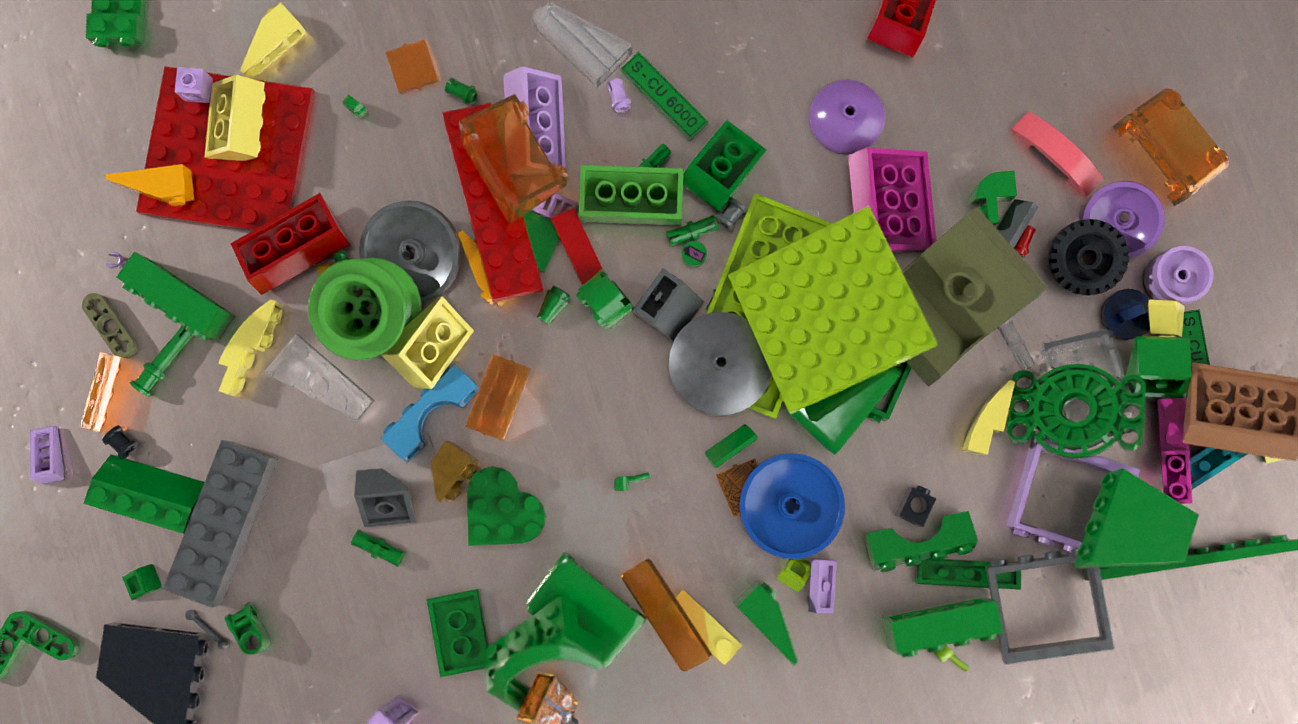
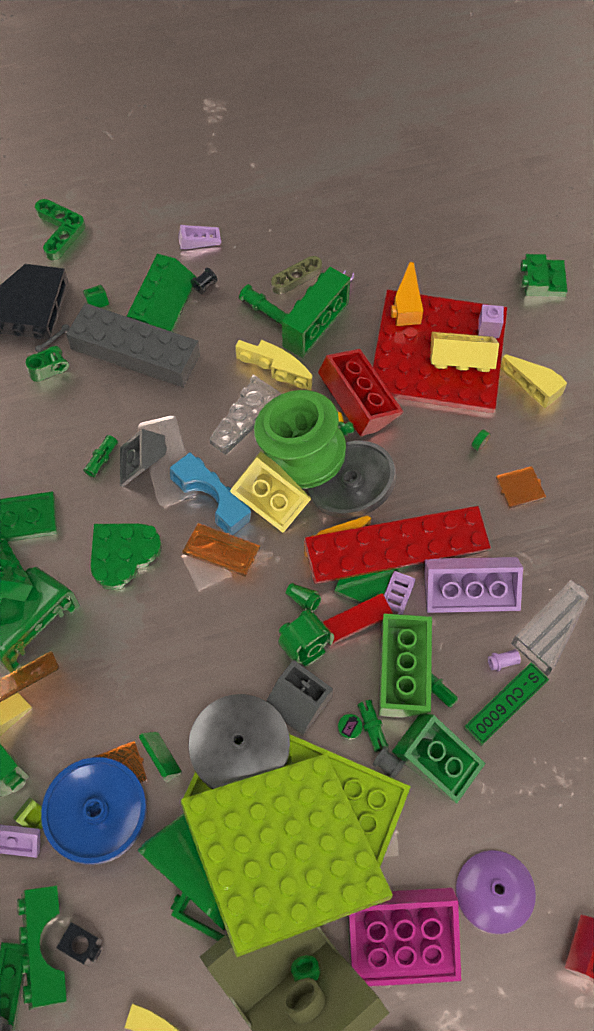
camera: 90 degrees right, 20 degrees down
clear orange plate [80,352,121,432] -> none
pearl gold slope [430,440,478,503] -> none
green pin [445,78,479,105] -> none
clear orange windscreen [459,94,568,223] -> none
green hand [614,472,650,491] -> none
none -> green tile [291,955,320,982]

